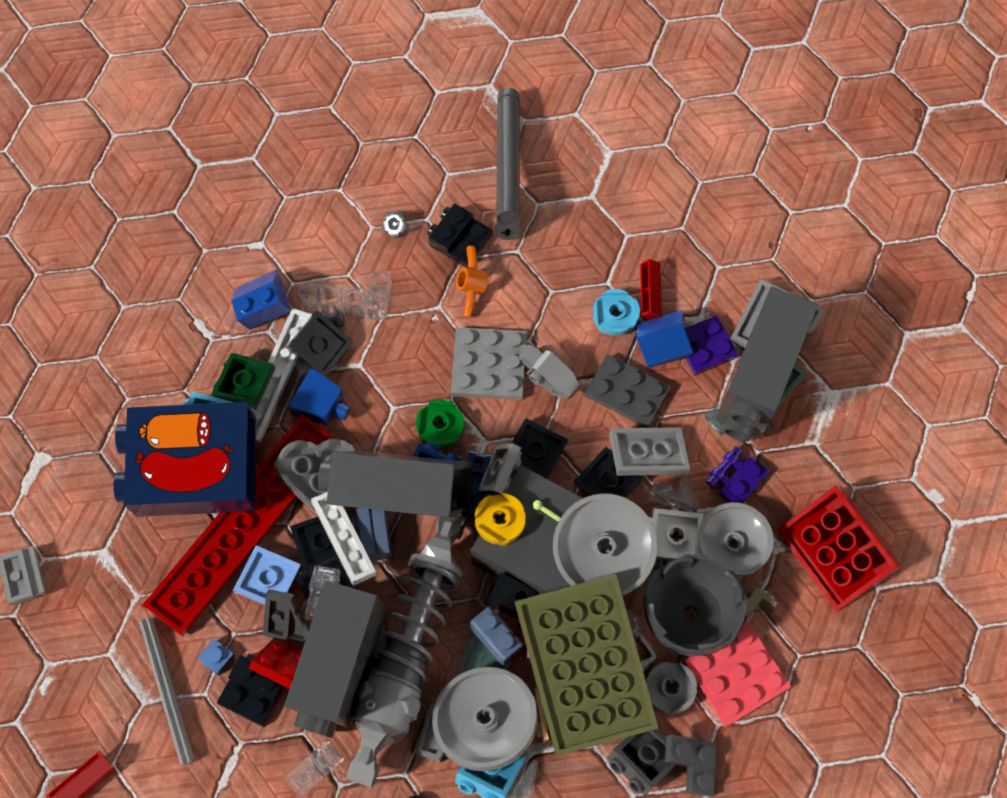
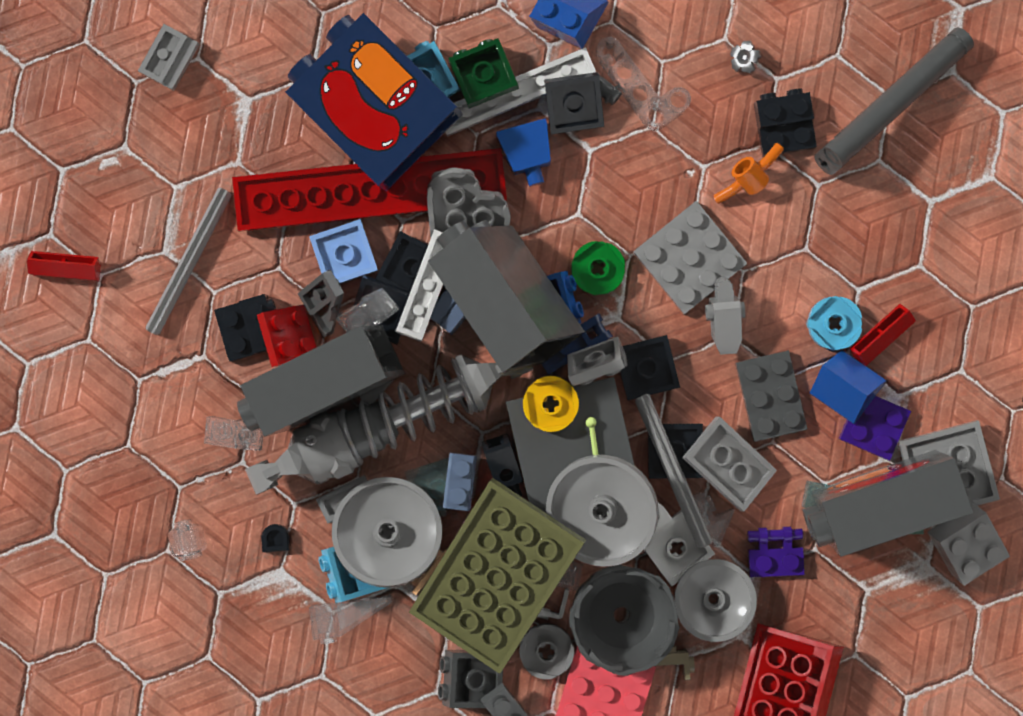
camera: 45 degrees right, 20 degrees up
medium blue plate [197,639,235,676] -> none
none -> light grey axle [635,394,712,548]
none -> light grey brick [927,503,1010,586]

